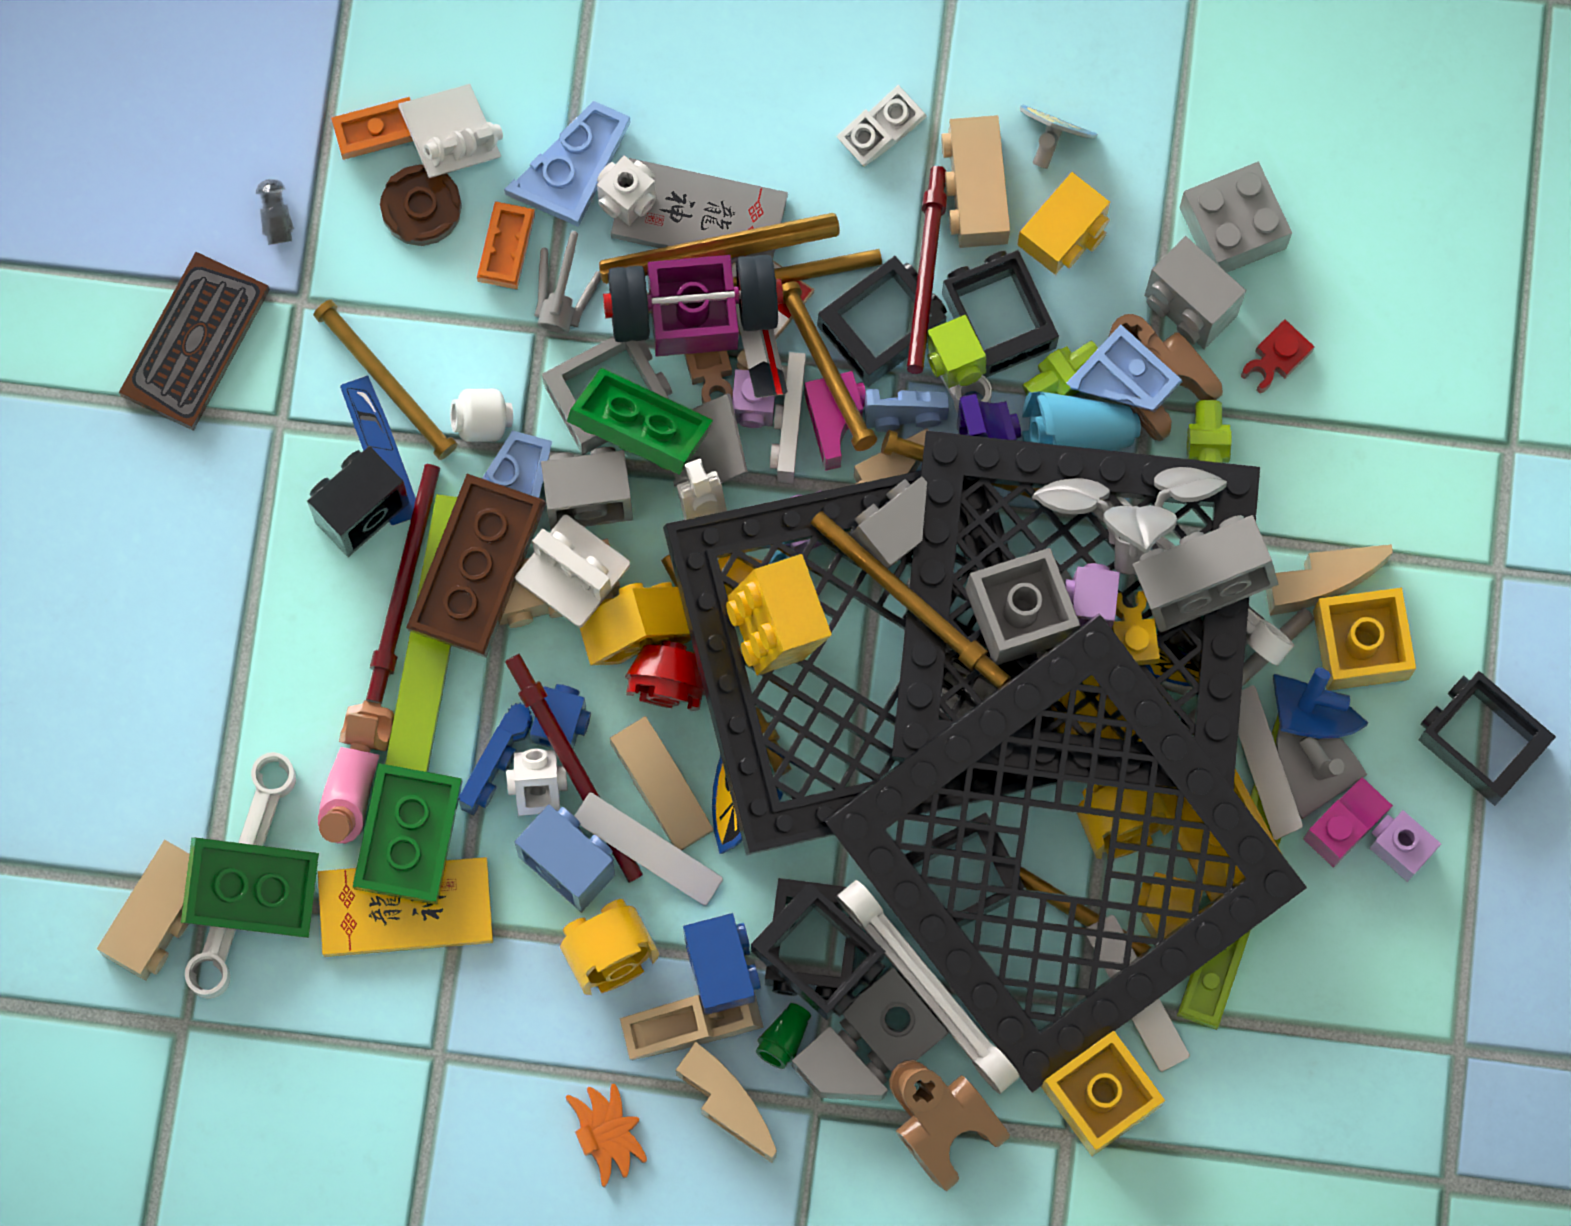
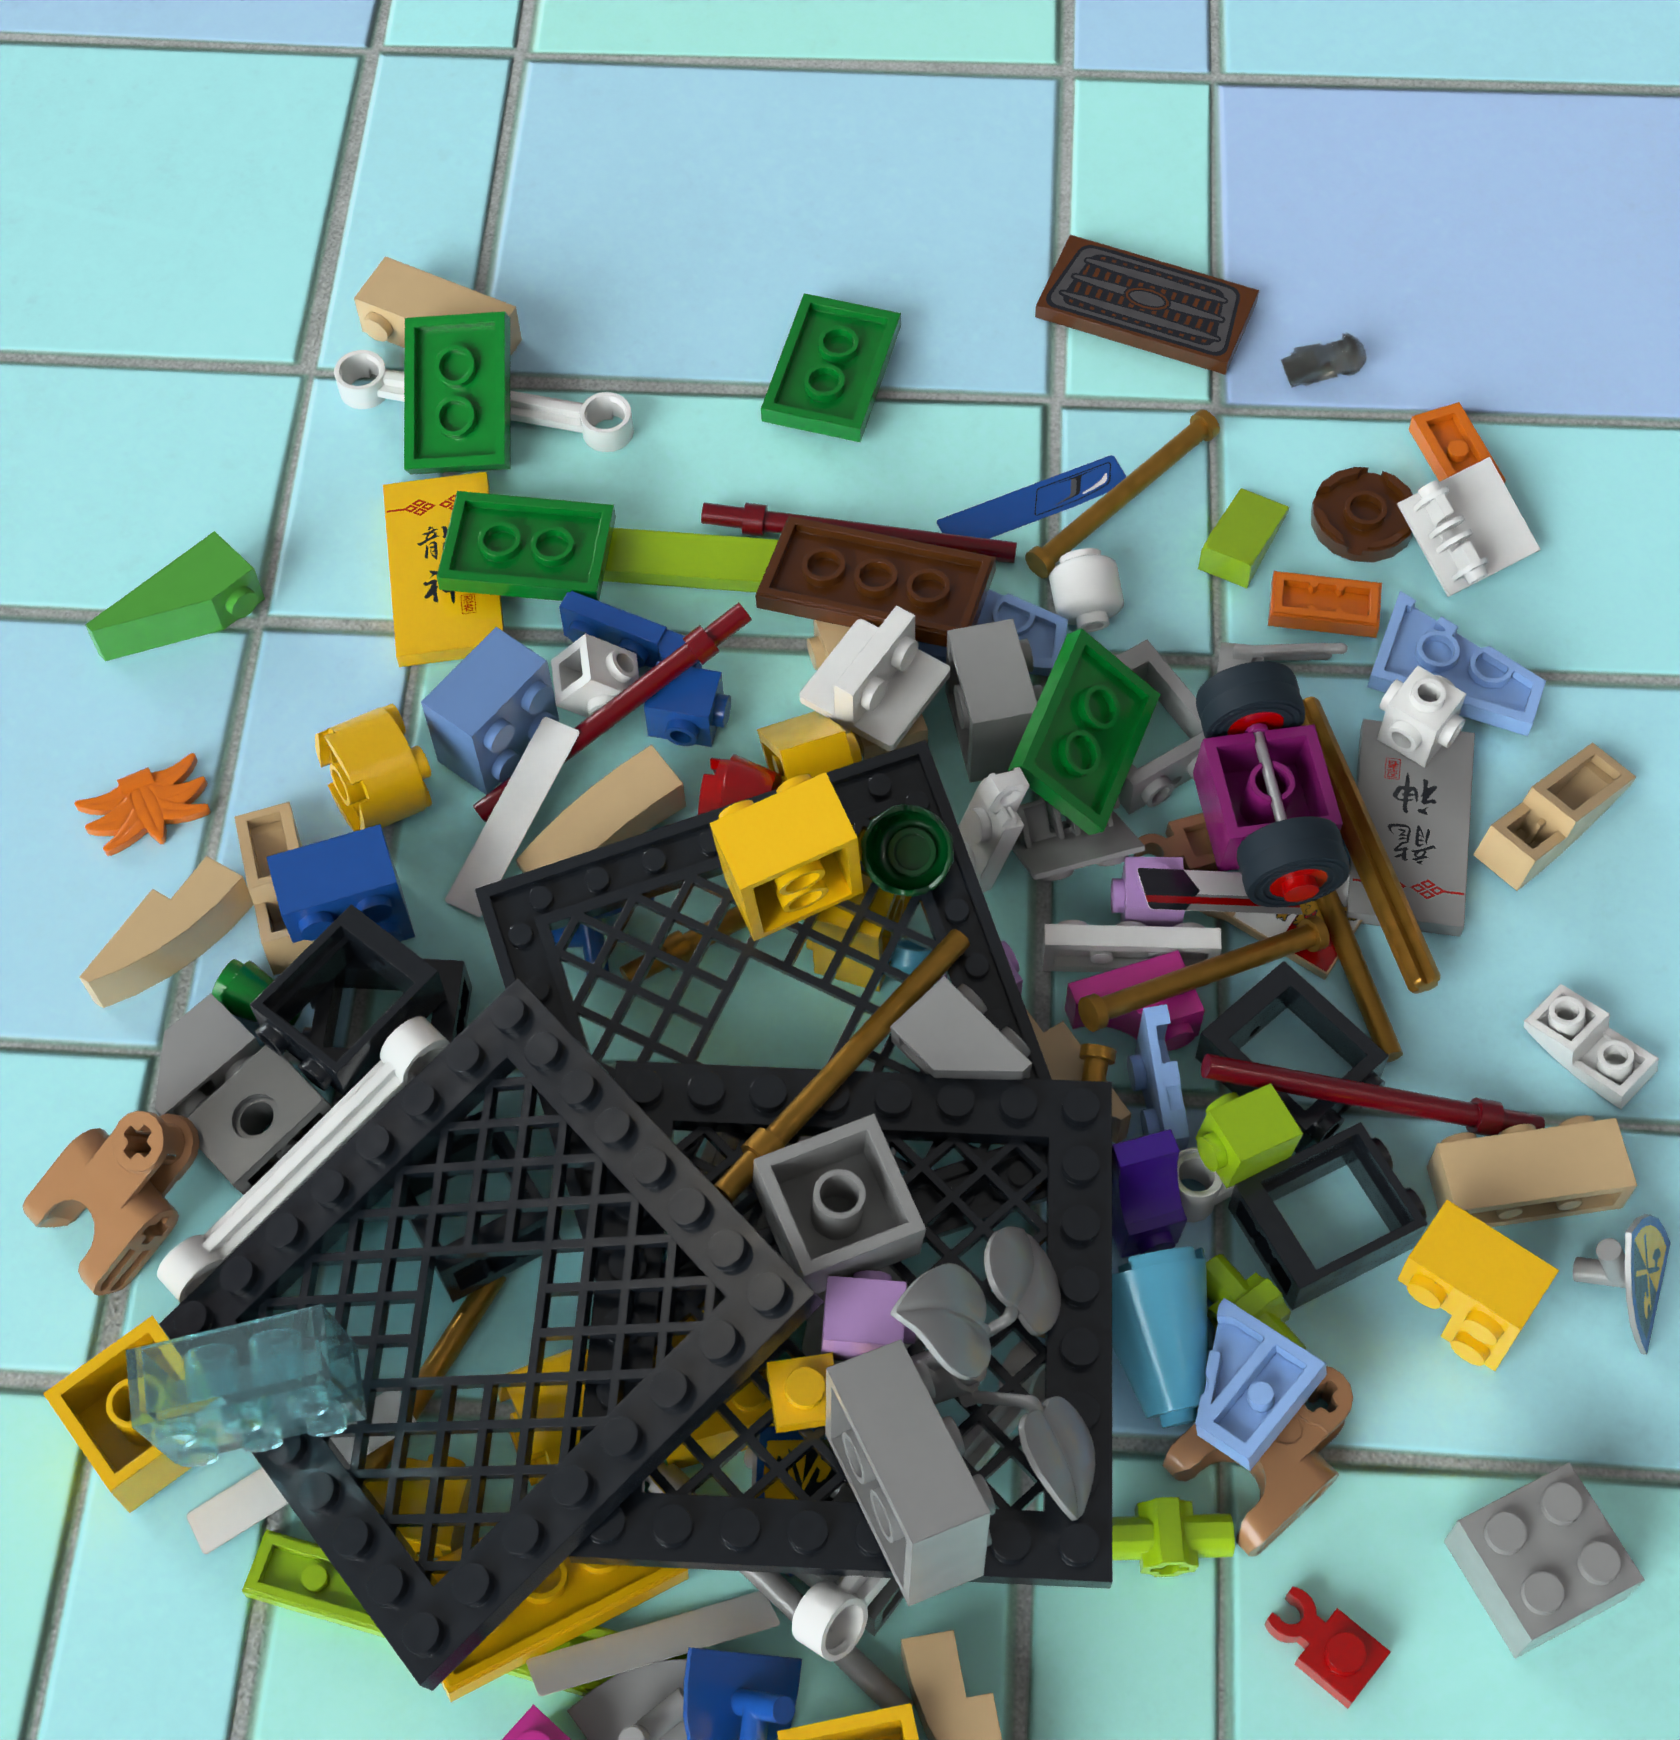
camera: 90 degrees right, 15 degrees down
black brick [307,445,410,558] -> none
piece [318,700,394,843] -> none
light grey brick [1144,236,1246,349] -> none
none -> bright green slope [85,531,265,661]
none -> clear light blue brick [126,1304,367,1467]
none -> green plate [761,293,901,442]
none -> dark green hair [861,804,954,897]
none -> lime slope [1198,488,1289,588]
none -> tan slope [1473,742,1636,891]

